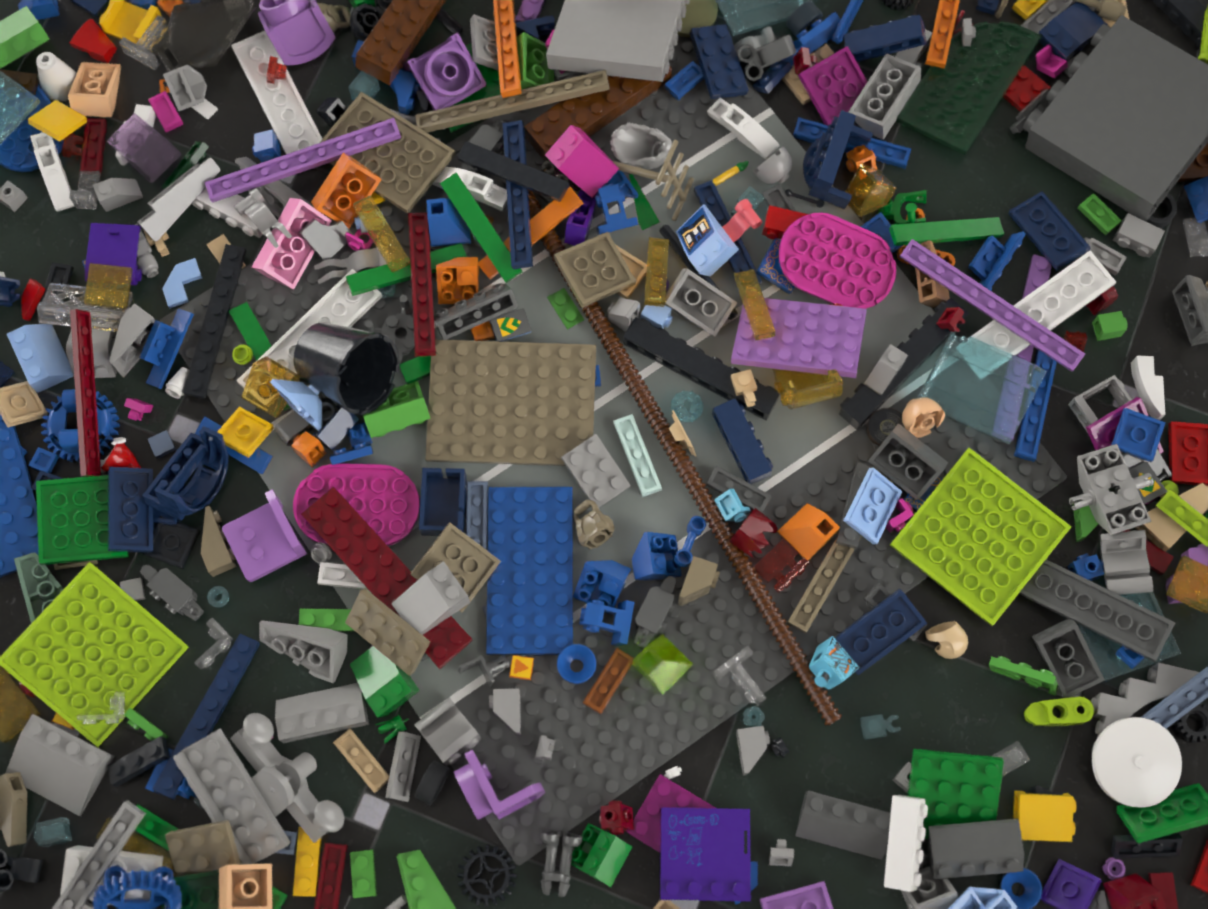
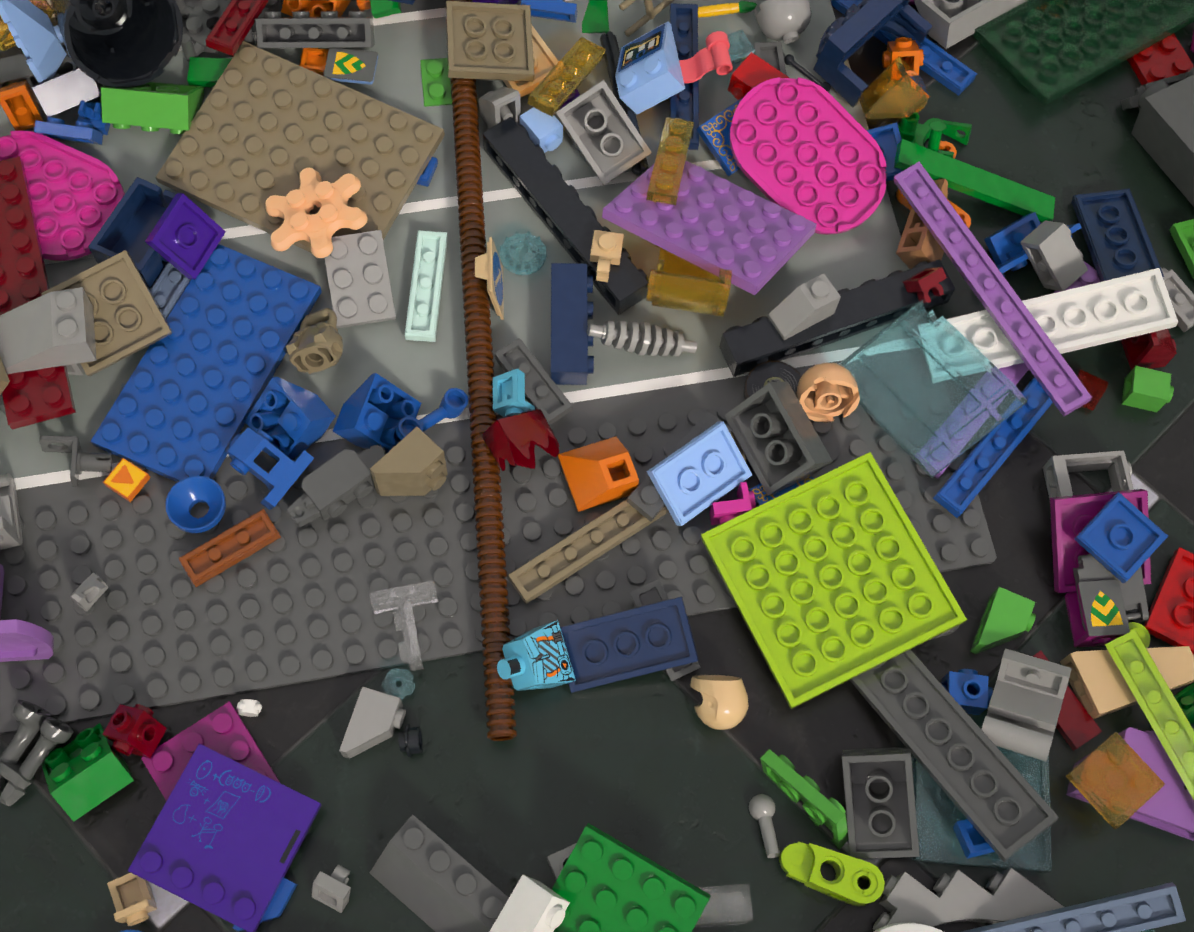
camera: 20 degrees right, 5 degrees down
light grey slope [489,688,521,735] -> none
clear neon green slope [632,634,693,695] -> none
clear red plate [754,538,809,592] -> none
clear light blue plate [860,714,901,740] -> none
light grey slope [1069,444,1154,535] -> none
white slope [1131,356,1165,420] -> none
none -> dark purple plate [145,193,226,279]
none -> light nougat plate [265,167,368,258]
none -> light grey piece [587,320,697,357]
none -> light grey bar [749,794,780,858]
none -> light grey brick [1020,220,1088,291]

